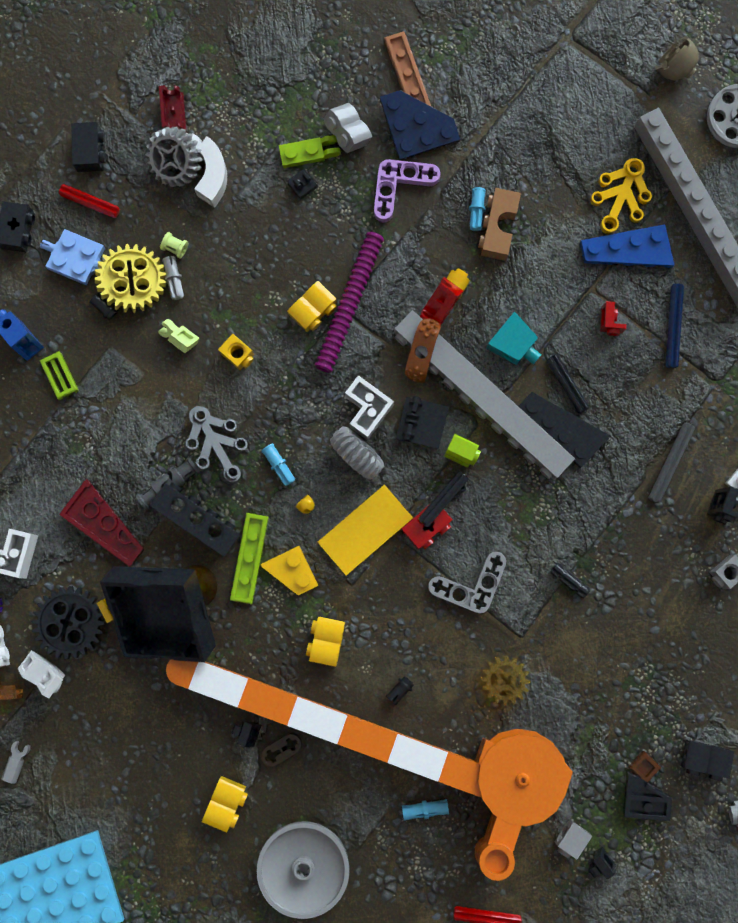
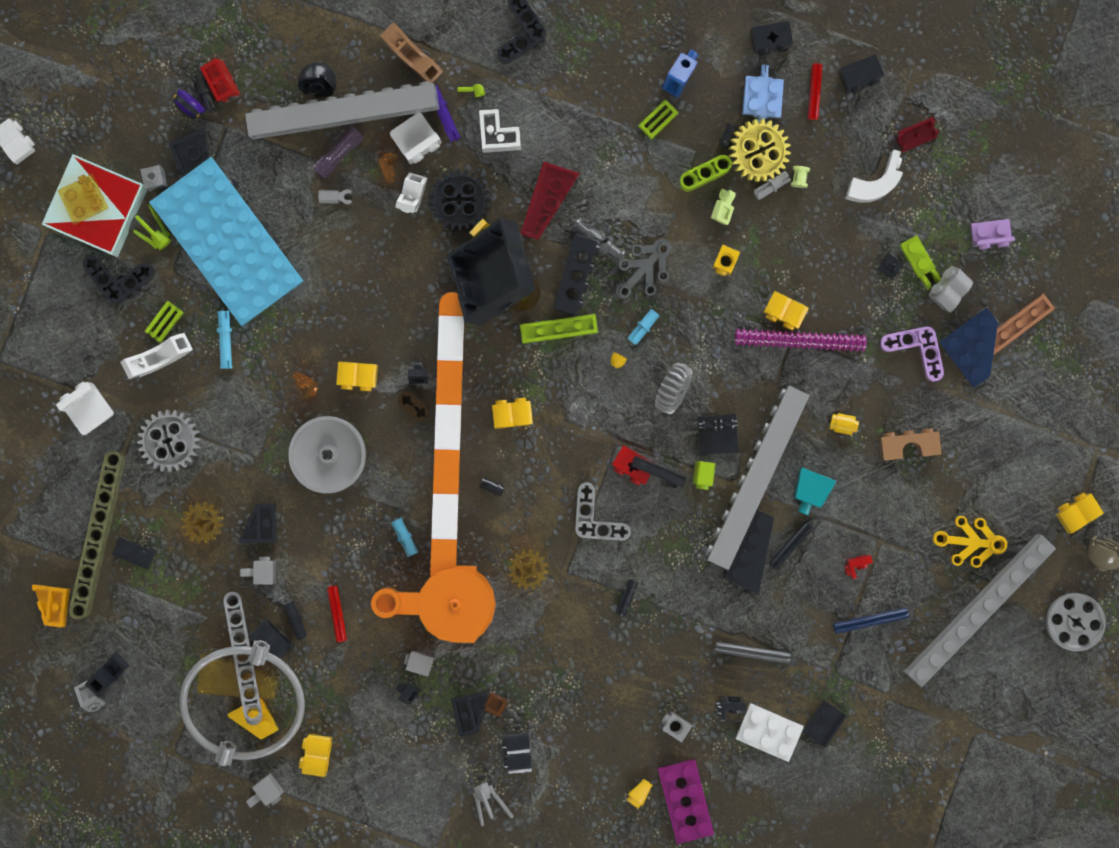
camera: 75 degrees right, 5 degrees up
light grey gear [145,127,203,187] -> none
yellow wing [261,546,318,595] -> none
yellow tile [318,485,413,576] -> none
white brick [345,375,394,440] -> none
dark orange piece [405,319,441,383] -> none
red hinge [420,277,464,326] -> none
medium azure axle [469,187,486,231] -> none
blue wing [580,224,674,268] -> none
none -> clear orange bracket [292,371,319,399]
none -> lime beam [679,155,732,192]
none -> lavender bracket [970,219,1015,250]
none -> yellow brick [1056,493,1104,534]

